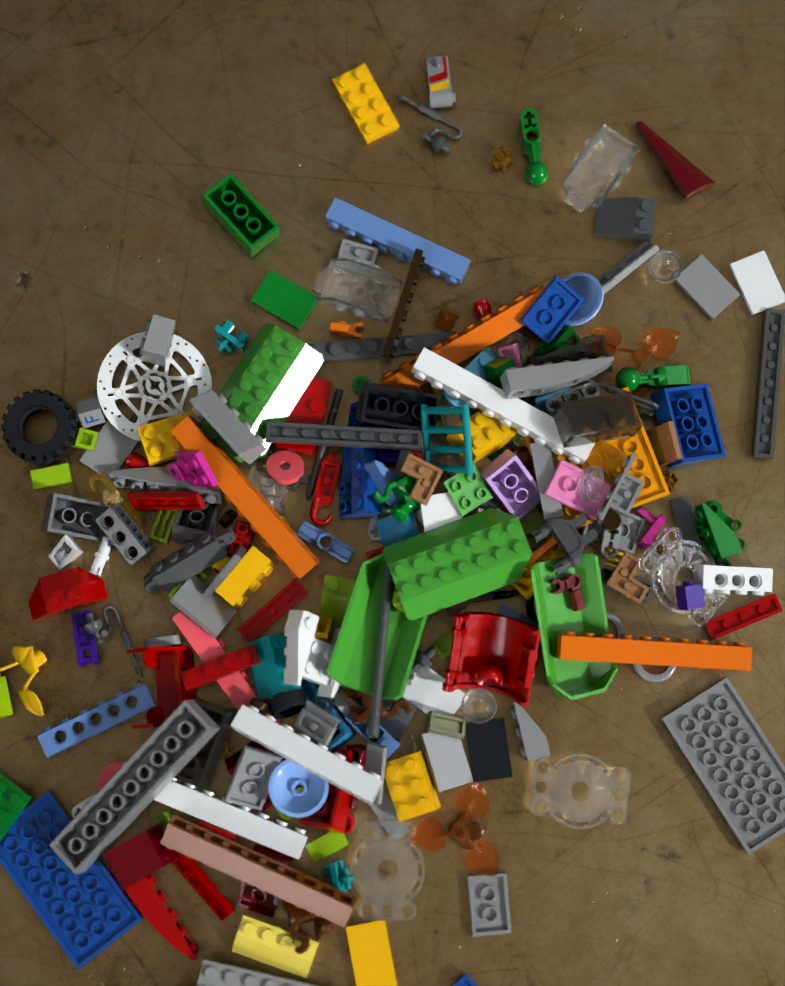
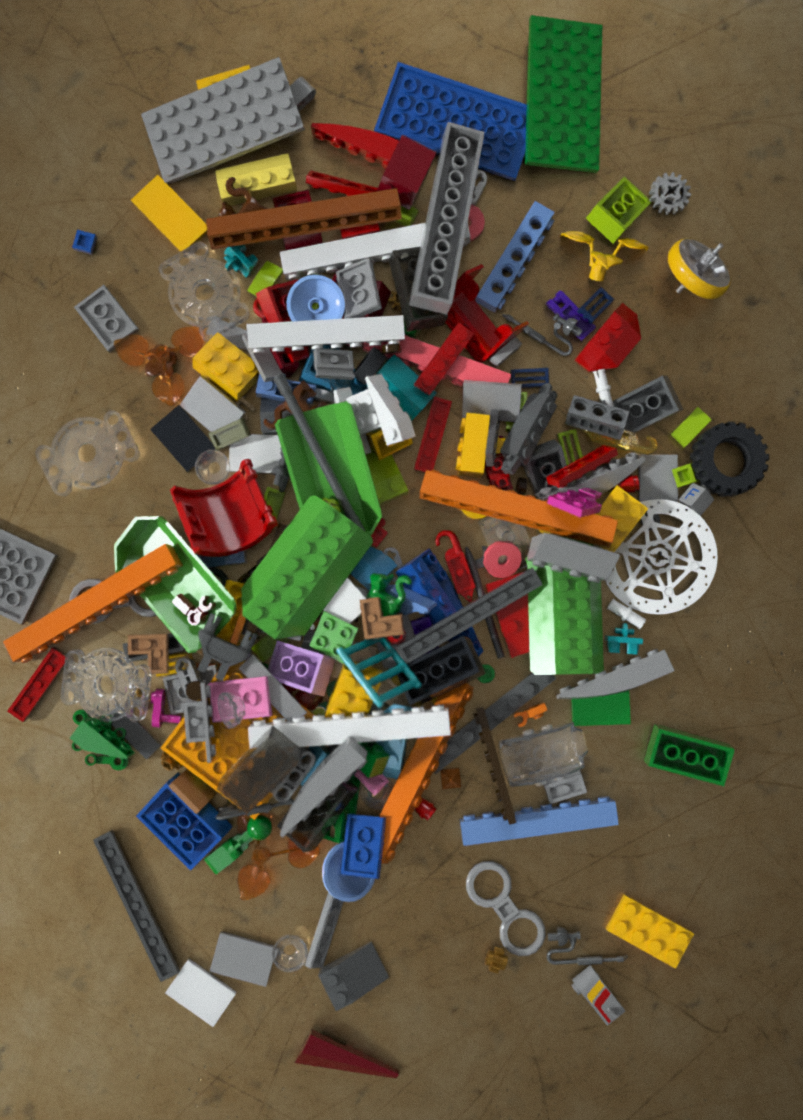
camera: 145 degrees right, 5 degrees up
white slope [48,534,84,571] -> none
light grey brick [140,314,176,367] -> none
medium blue piece [297,521,355,564] -> none
red hair [473,664,503,686] -> none
light grey slope [510,702,551,761] -> none
green beam [520,108,549,186] -> none
clear slope [562,124,641,213] -> none
dark purple brick [675,580,705,610] -> none
white brick [694,565,773,595] -> none
none -> light grey bar [466,861,546,956]
none -> dark blue tile [510,368,549,389]
none -> light grey slope [556,649,675,699]
none -> dark blue tile [577,287,615,325]
none -> white pin [607,598,646,629]

